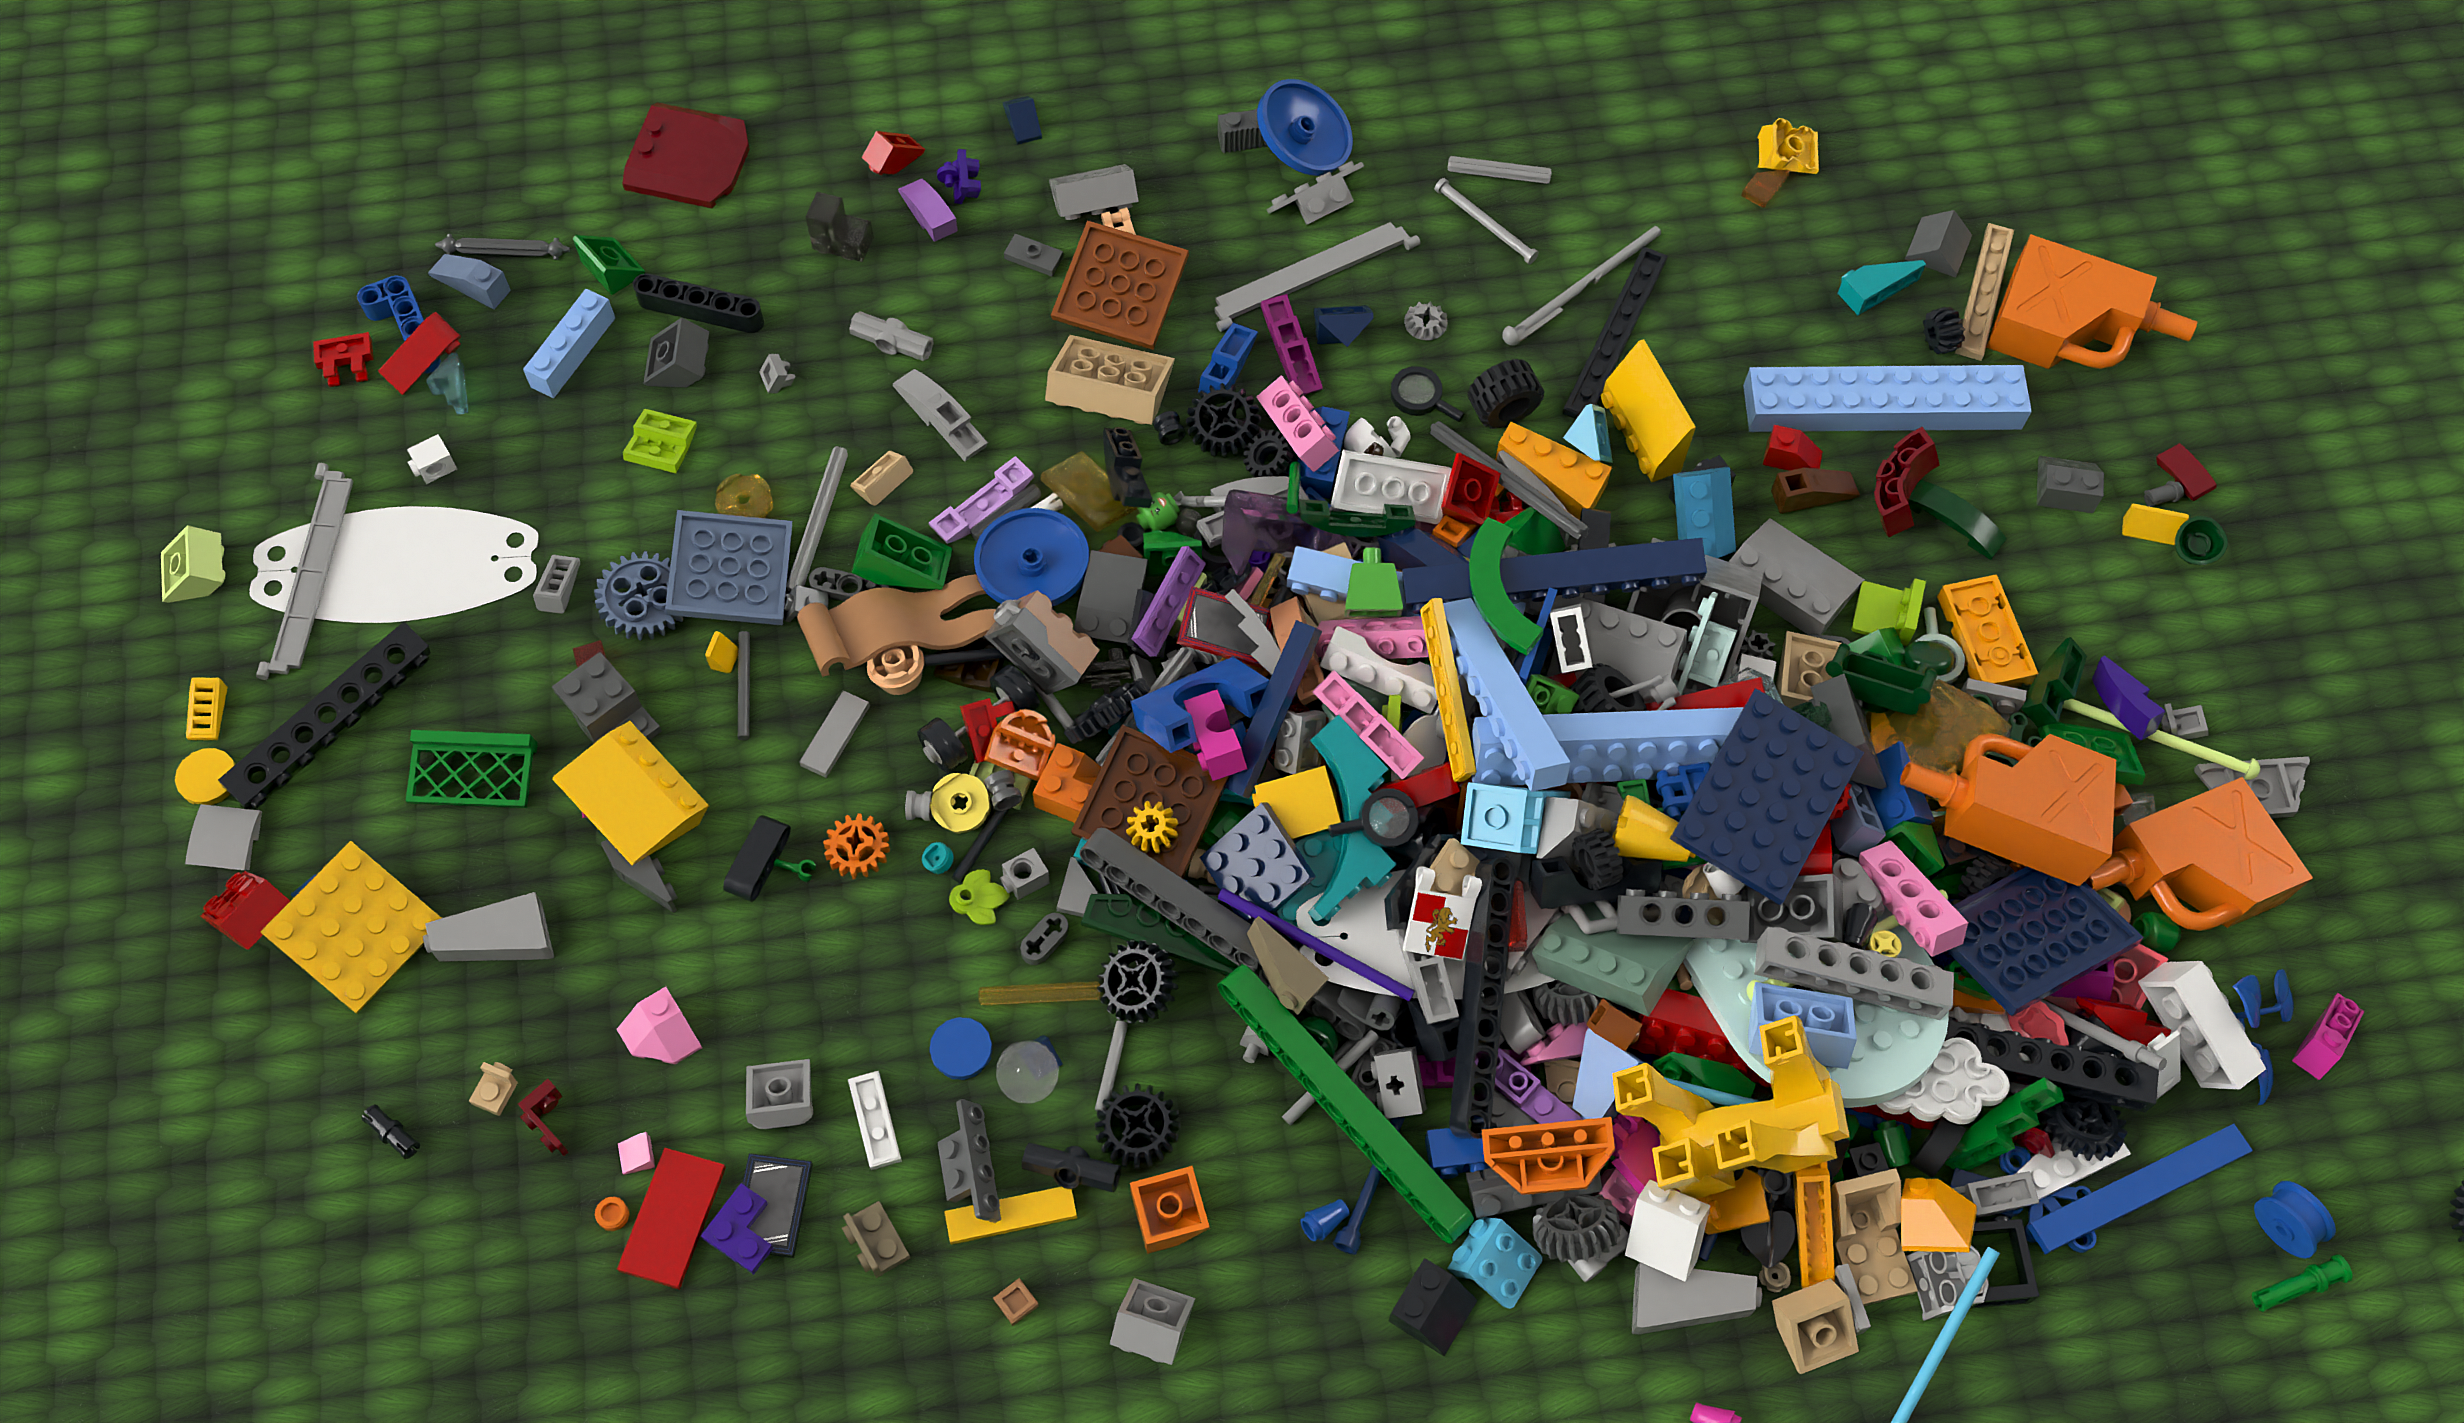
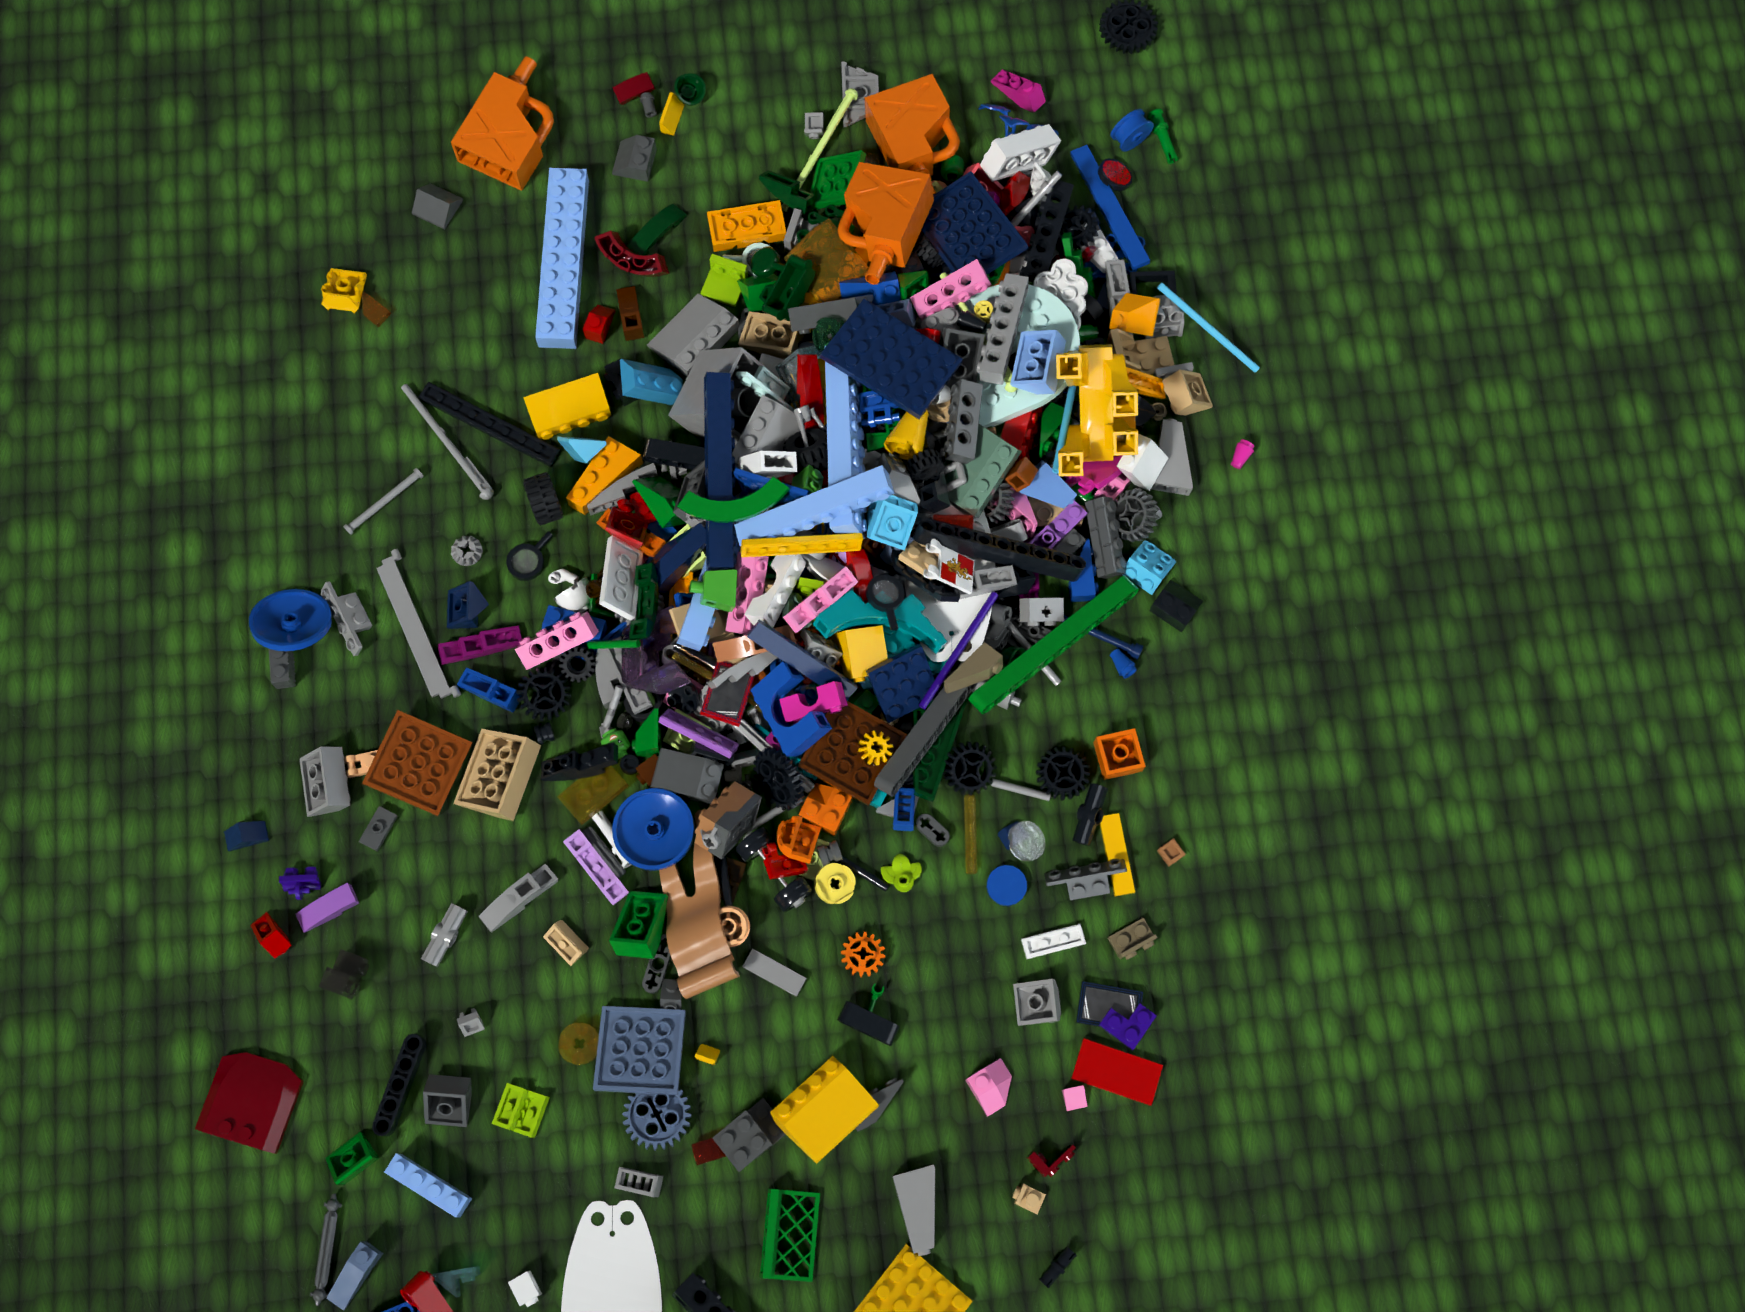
camera: 90 degrees left, 10 degrees up
orange tile [595,1197,629,1231] -> none
dark grey bar [738,631,750,740] -> none
light grey axle [786,446,848,592] -> none
light grey wheel [905,791,933,821] -> none
teal tile [922,842,953,874] -> none
light grey brick [1000,848,1049,900] -> none
light grey slope [1110,1278,1195,1365] -> none
dark grey axle [1430,421,1589,540] -> none
light grey axle [1448,156,1552,184] -> none
orange wedge [1482,1117,1615,1195] -> none
teal slope [1837,260,1926,315] -> none
black gear [1923,307,1965,354] -> none
tan tile [1955,223,2014,361] -> none
dark purple slope [2092,656,2165,740] -> none
none -> blue slope [893,787,915,831]
none -> tile [1098,158,1133,191]

